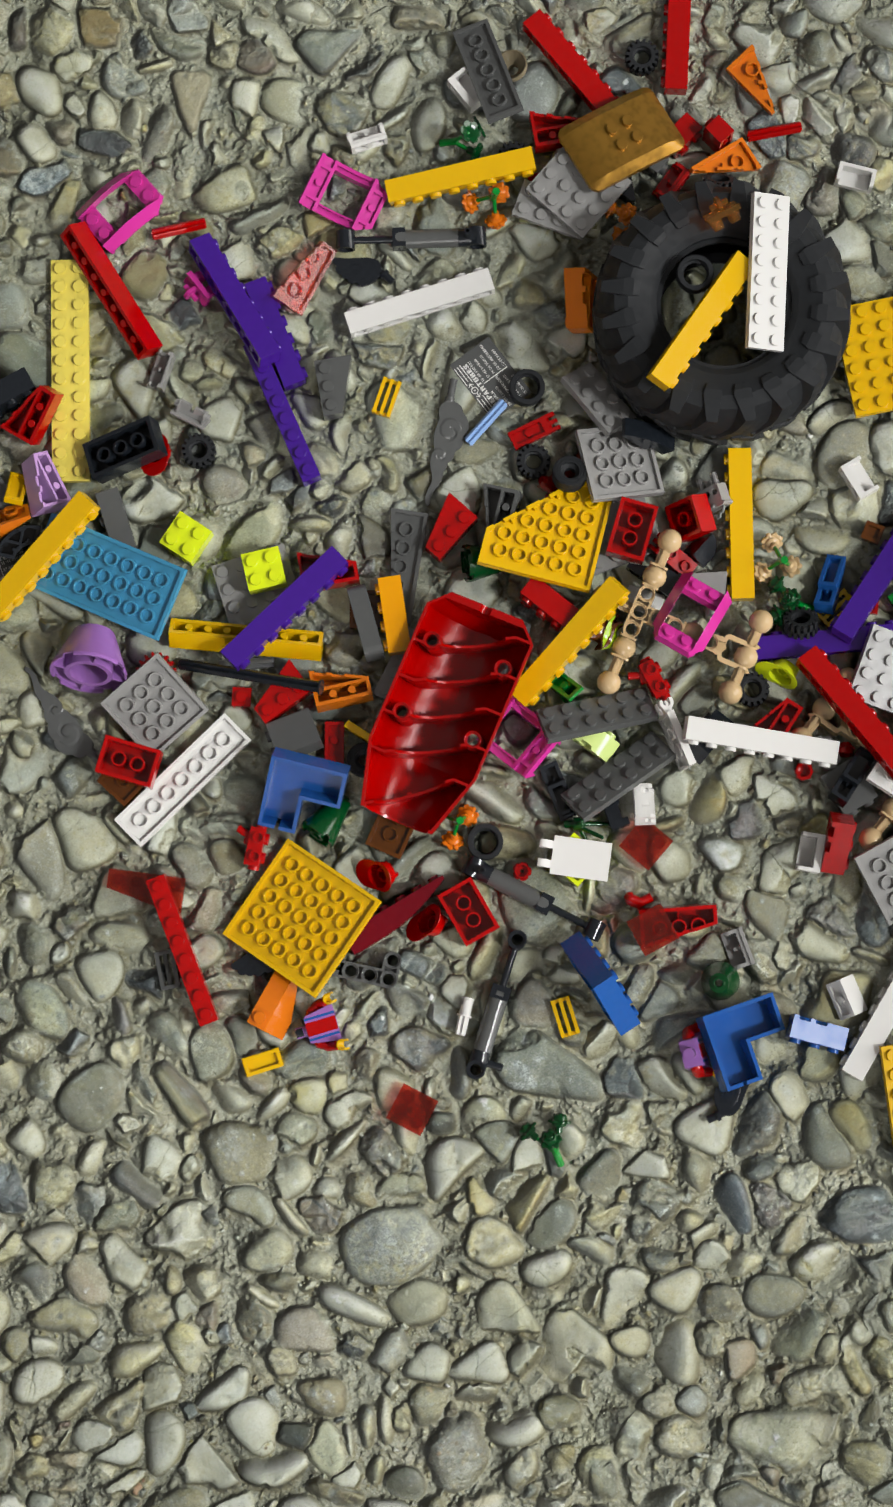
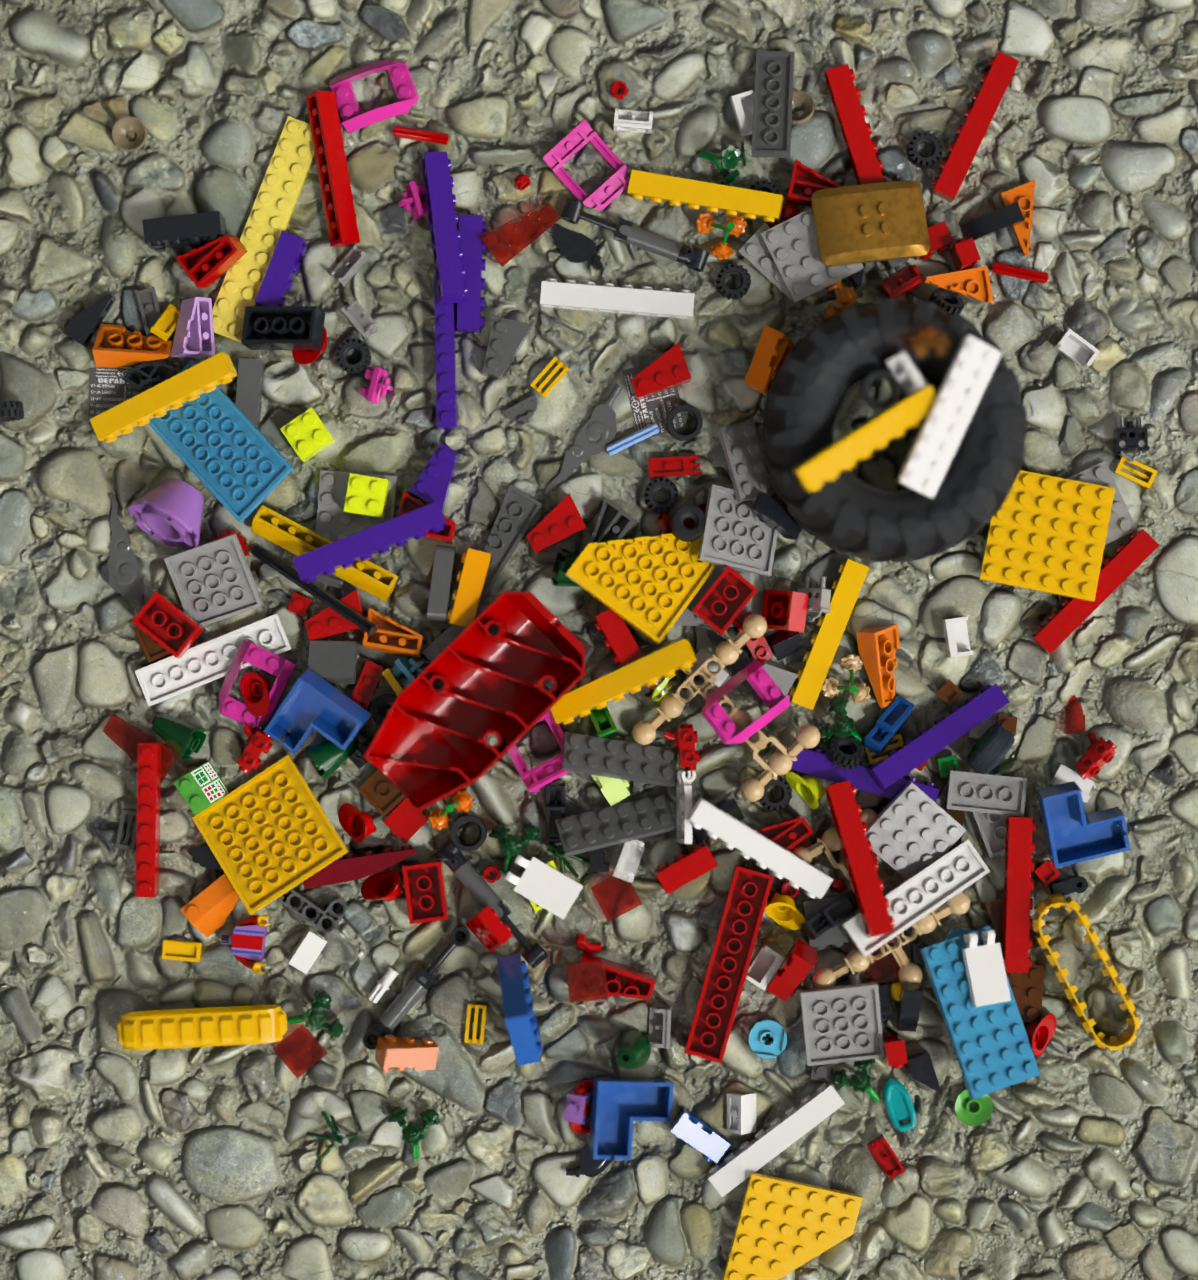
camera: 20 degrees right, 5 degrees up
none -> yellow piece [116,1004,287,1050]
none -> dark green cone [152,714,207,762]
none -> bright green slope [174,761,230,815]
none -> dark pink wedge [218,640,296,730]
none -> red piece [240,672,271,717]
none -> dark purple brick [255,230,307,306]
none -> white hinge [288,927,327,974]
none -> dark green plant [288,990,343,1040]
none -> dark green plant [306,1111,357,1164]
none -> black tyre [349,735,375,769]
none -> dark pink hips [360,366,393,404]
none -> wedge [375,1035,439,1072]
none -> red piece [383,798,428,844]
none -> medium azure hips [391,656,424,688]
none -> dark purple wedge [410,443,458,513]
none -> red piece [465,906,513,953]
none -> dark green plant [489,824,540,874]
none -> dark grey tile [501,394,537,422]
none -> red plate [514,174,531,191]
none -> red plate [610,81,629,100]
none -> red wedge [630,342,692,401]
none -> red brick [655,843,718,895]
none -> red brick [683,864,774,1063]
none -> black tyre [716,263,751,300]
none -> medium azure plate [748,1019,787,1059]
none -> yellow piece [765,892,805,930]
none -> red tile [780,202,798,221]
none -> orange wedge [856,624,900,708]
none -> white hinge [886,350,926,395]
none -> black slope [961,202,1024,241]

